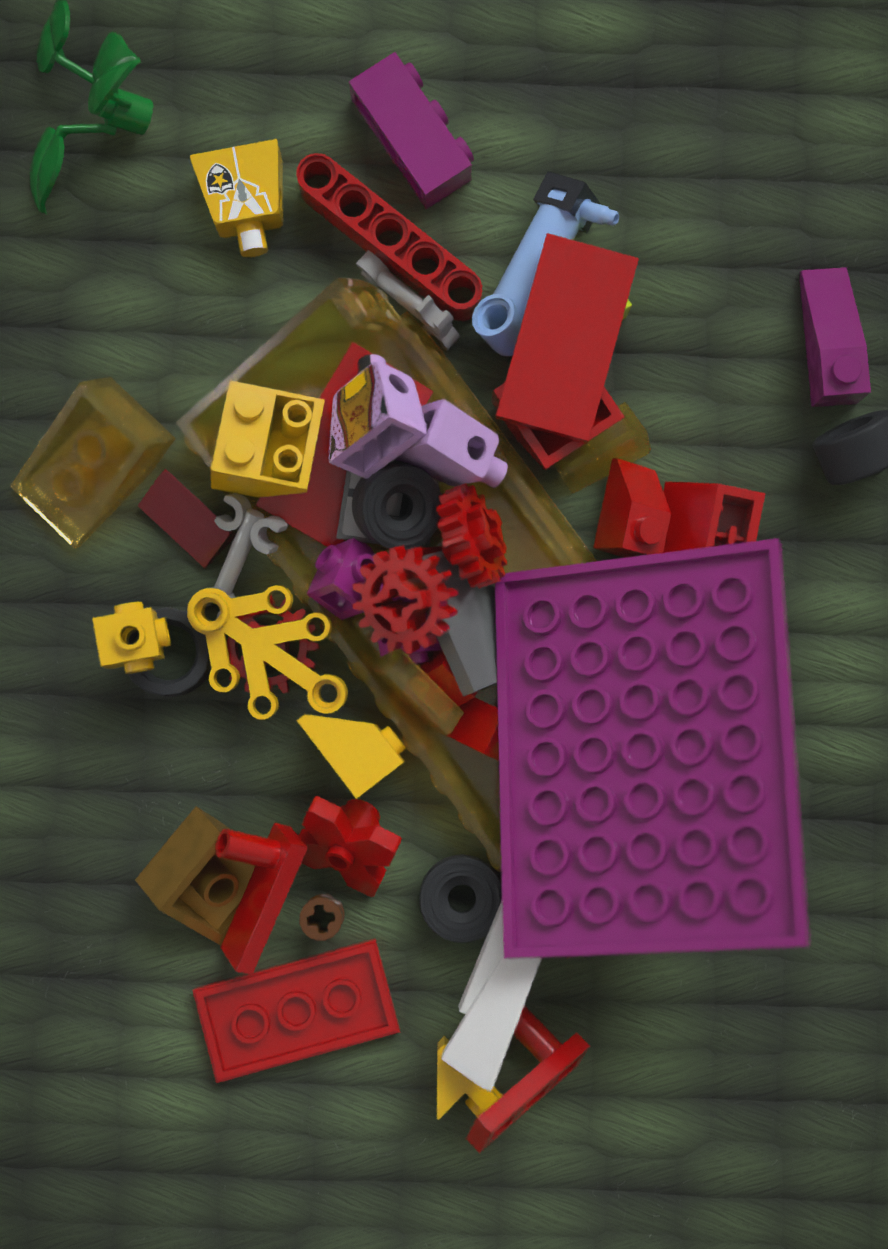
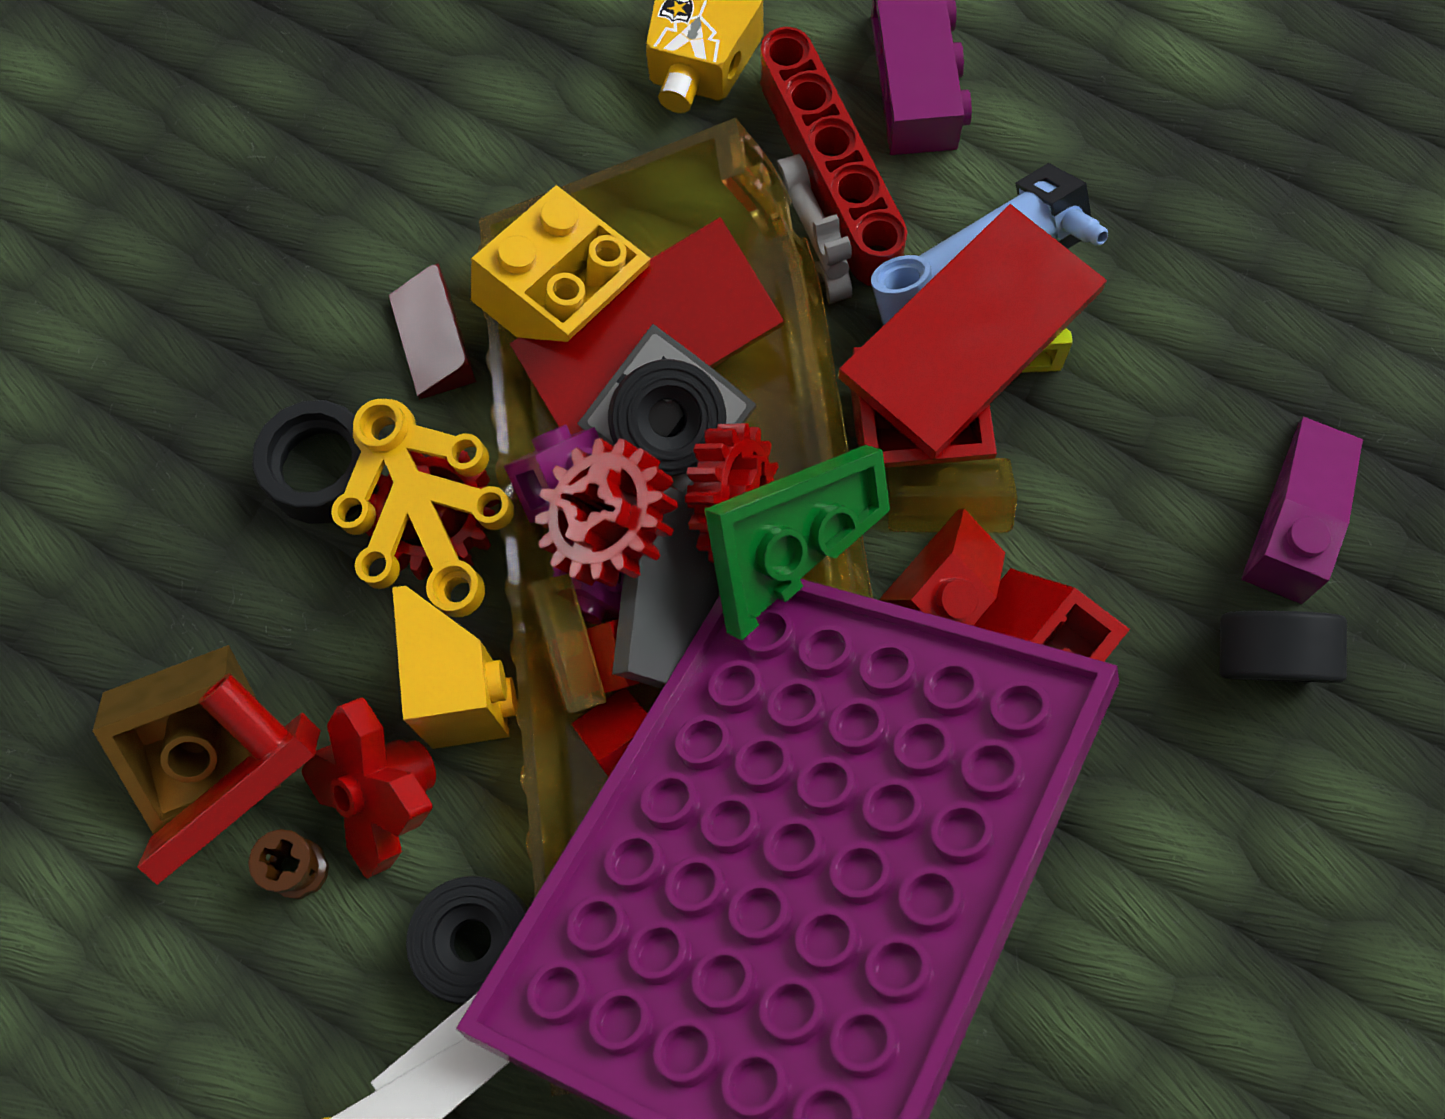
camera: 35 degrees right, 15 degrees down
clear yellow slope [10,377,176,549] -> none
yellow brick [92,602,171,674] -> none
red tile [192,938,400,1083] -> none
light grey bar [206,493,288,618] -> none
lavender torso [329,354,427,479] -> none
lavender torso [394,399,507,488] -> none
none -> green wing [705,445,890,640]

